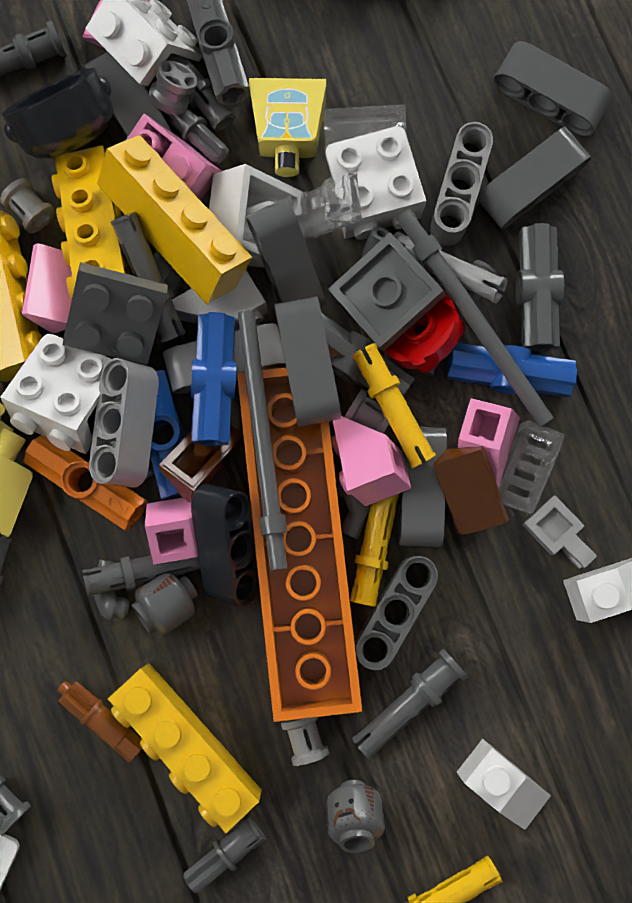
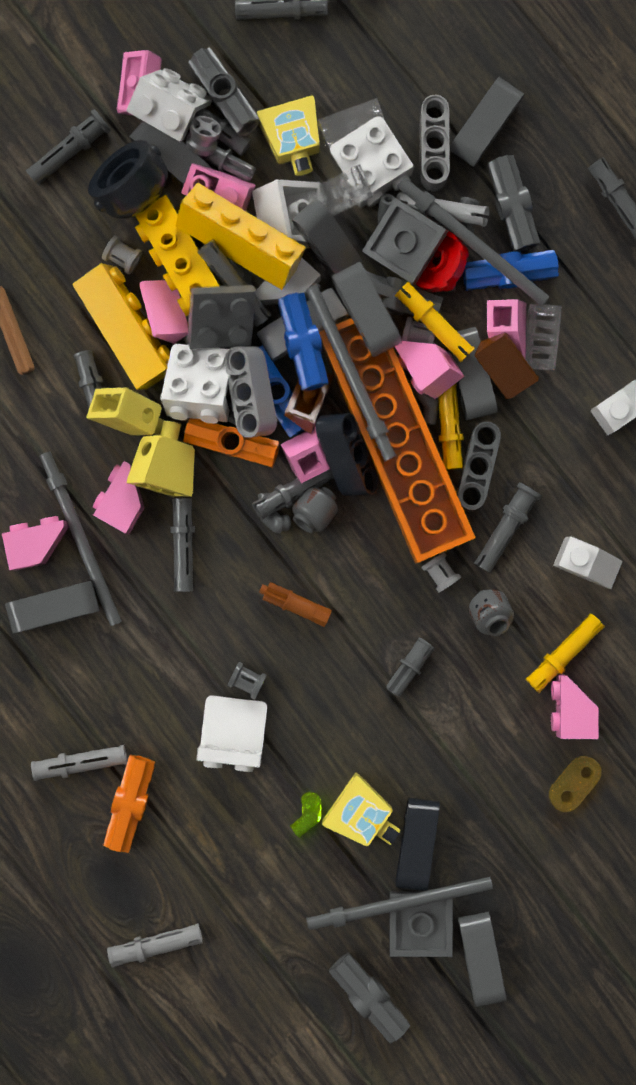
camera: 15 degrees left, 5 degrees up
yellow brick [108,663,262,833] -> none
dark grey beam [493,41,613,137] -> none
light grey plate [522,495,597,569] -> none

